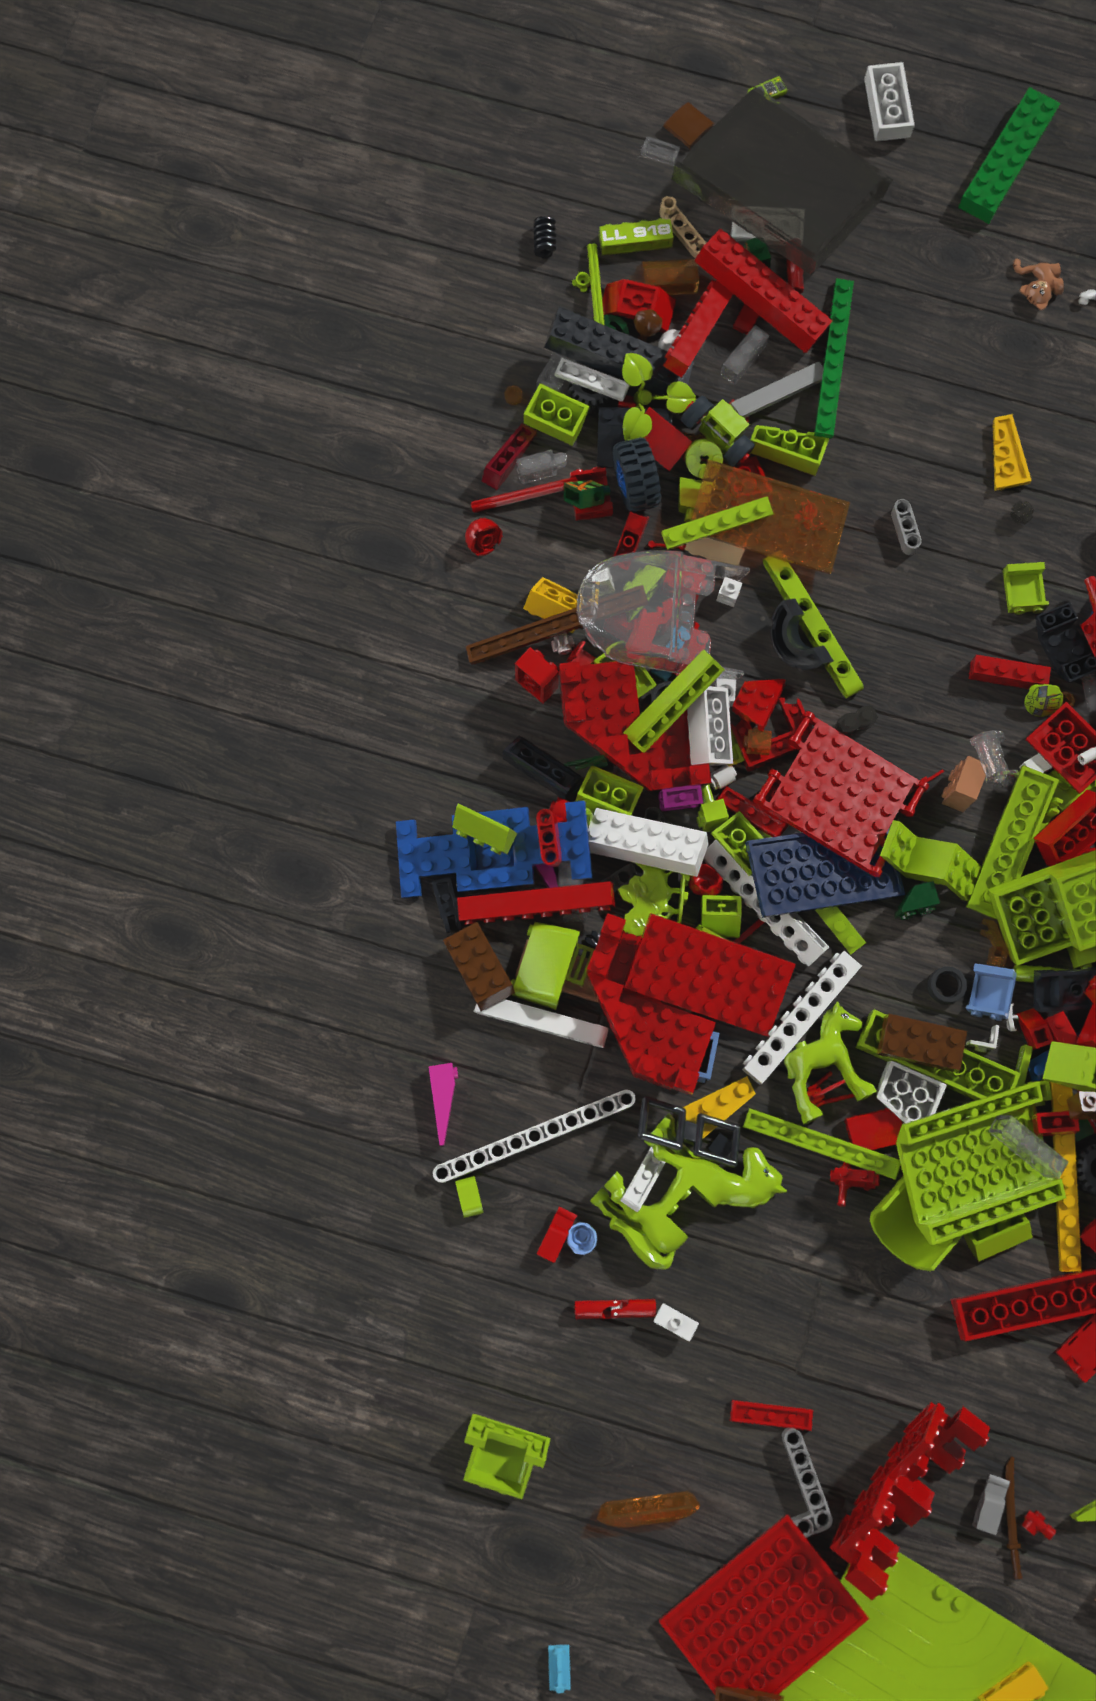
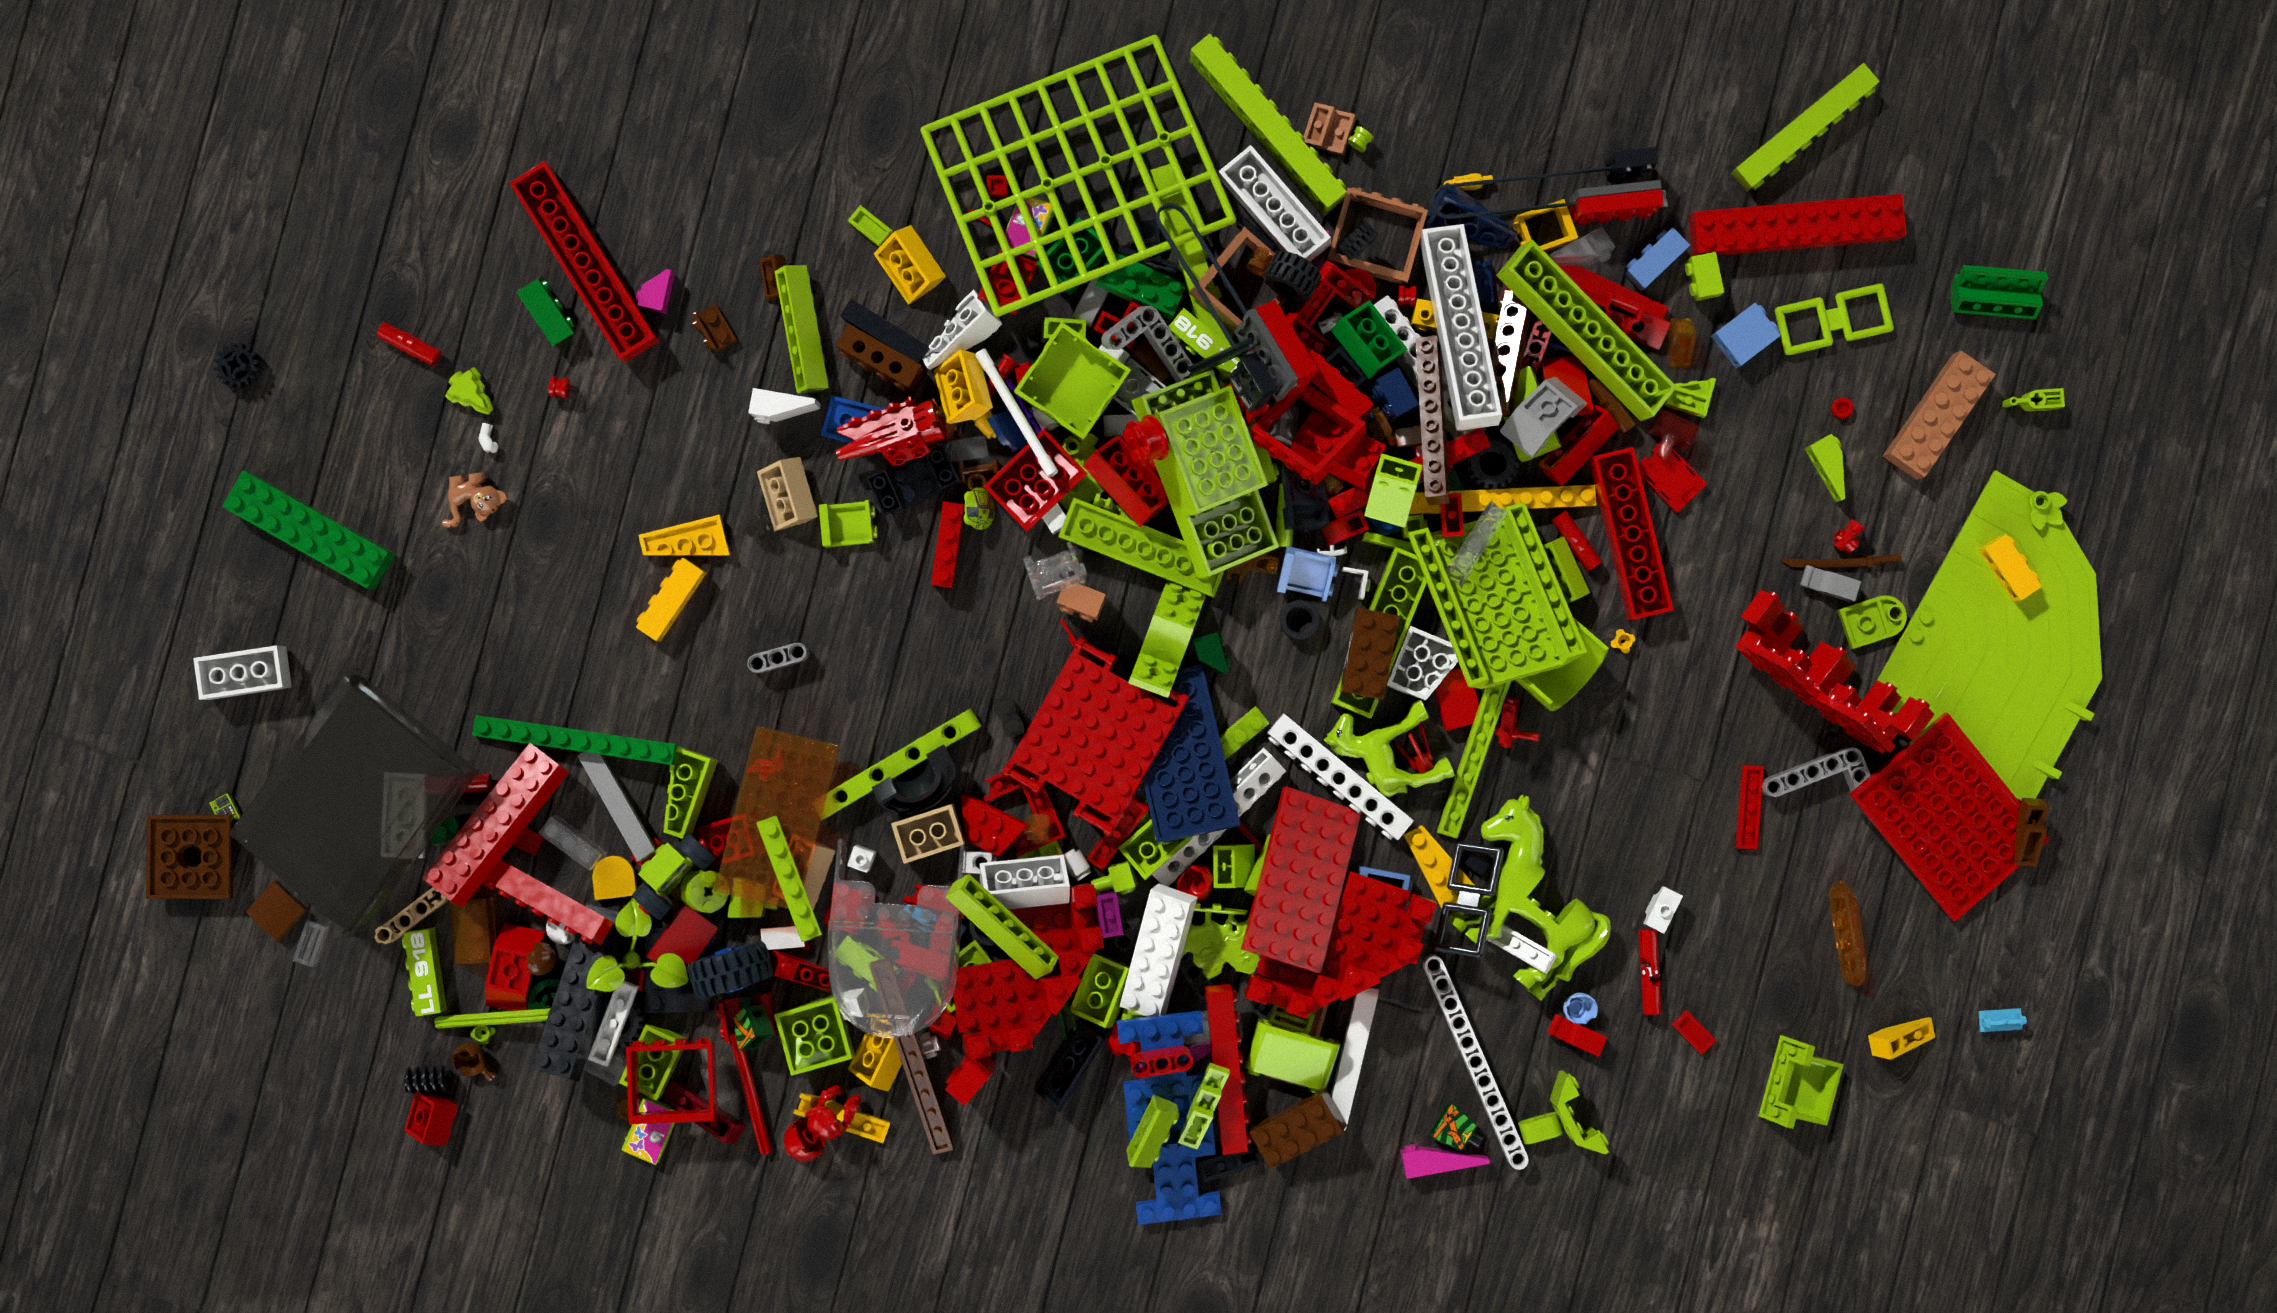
camera: 85 degrees left, 10 degrees up
none -> reddish brown piece [146,814,234,899]
none -> red slope [404,1092,457,1146]
none -> reddish brown hair [452,1042,498,1081]
none -> yellow tile [592,856,637,900]
none -> piece [621,1096,677,1165]
none -> red window [626,1037,718,1124]
none -> yellow brick [636,558,707,642]
none -> tan slope [757,457,818,531]
none -> white slope [761,926,805,950]
none -> lime slope [774,994,855,1076]
none -> yellow piece [793,1093,890,1143]
none -> red hair [806,1085,861,1140]
none -> tan brick [891,804,966,864]
none -> reddish brown piece [955,459,1000,483]
none -> lime slope [1178,1063,1230,1150]
none -> clear orange head [1323,473,1349,496]
none -> torso [1429,1100,1483,1151]
none -> lime slope [1550,1070,1609,1154]
none -> red axle [1551,510,1602,571]
none -> yellow plate [1611,629,1635,653]
none -> red tile [1671,1010,1717,1055]
none -> lime tile [1837,596,1907,649]
none -> yellow slope [1868,1017,1935,1060]

